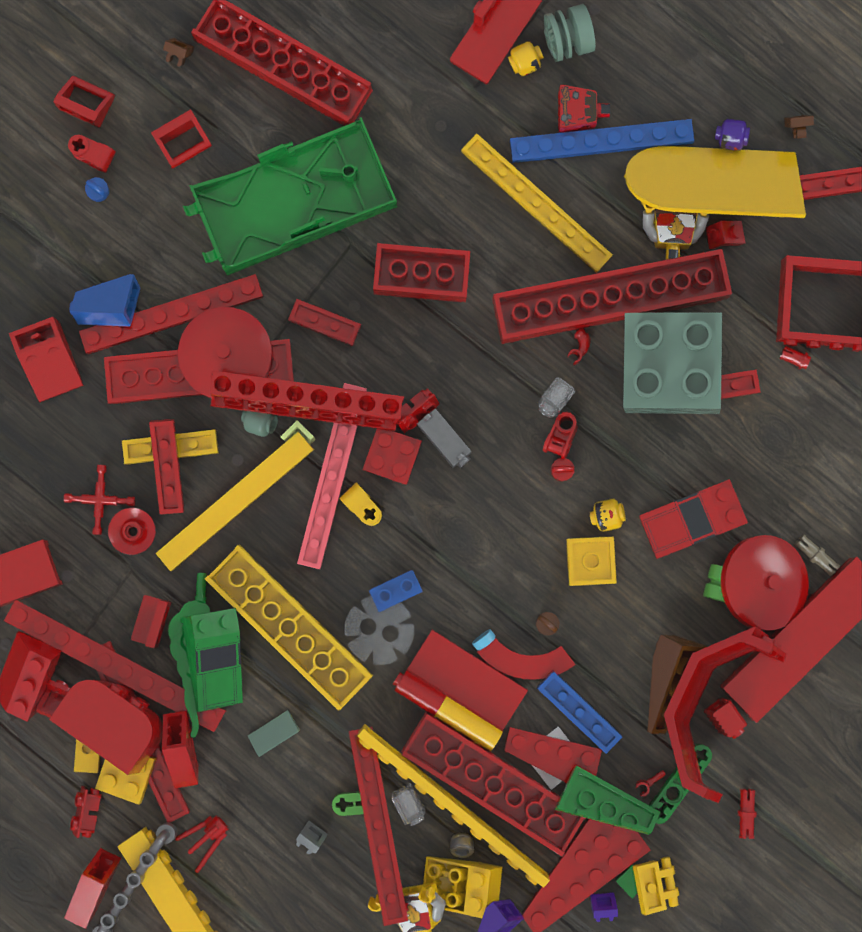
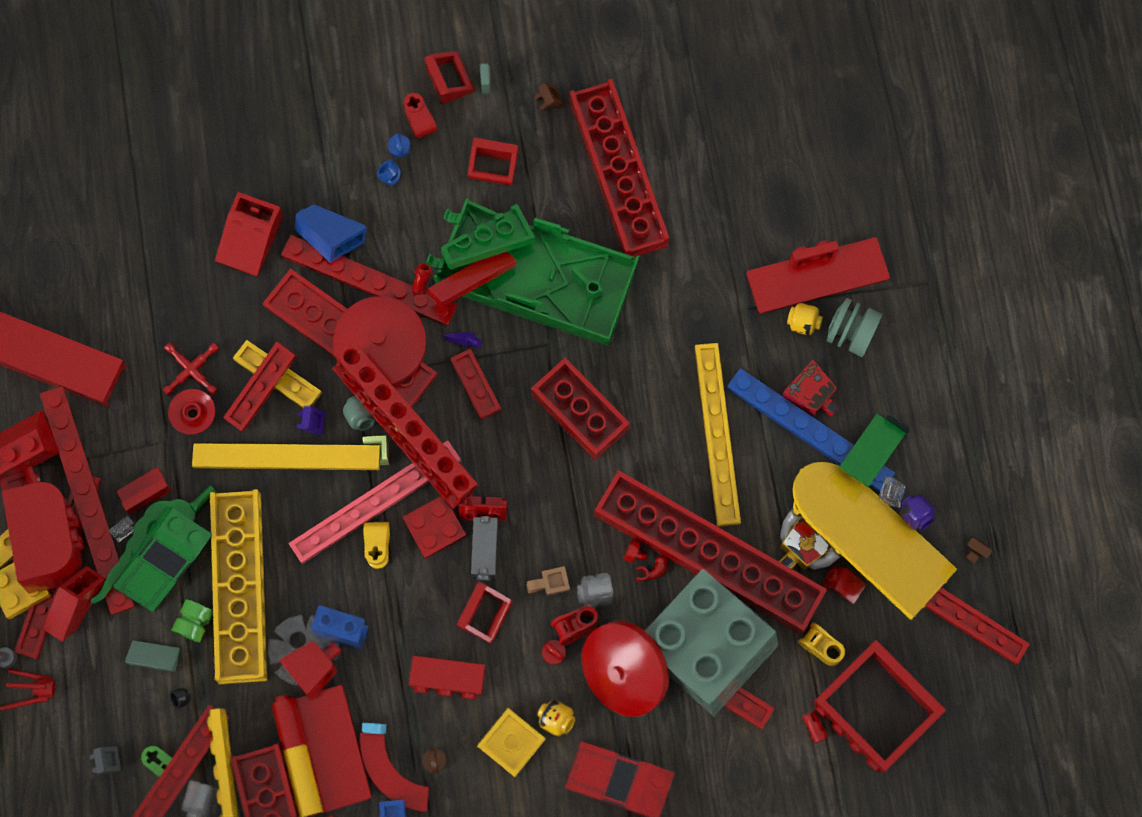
camera: 45 degrees right, 10 degrees down
none -> clear tile [108,516,135,542]
none -> black hinge [170,688,191,709]
none -> bright green wheel [171,599,213,643]
none -> red torso [279,641,342,700]
none -> dark purple tile [296,406,326,435]
none -> blue tile [377,160,401,186]
none -> red brick [409,656,486,700]
none -> red pin [412,263,433,294]
none -> red tile [428,252,516,307]
none -> green wing [441,204,535,270]
none -> dark purple bar [444,332,482,348]
none -> red tile [457,582,513,644]
none -> sand green tile [480,64,491,94]
none -> medium nougat plate [526,566,570,596]
none -> red dish [582,621,669,717]
none -> red tile [623,539,647,564]
none -> yellow piece [798,623,845,666]
none -> green piece [839,414,909,487]
none -> clear tile [879,477,906,508]

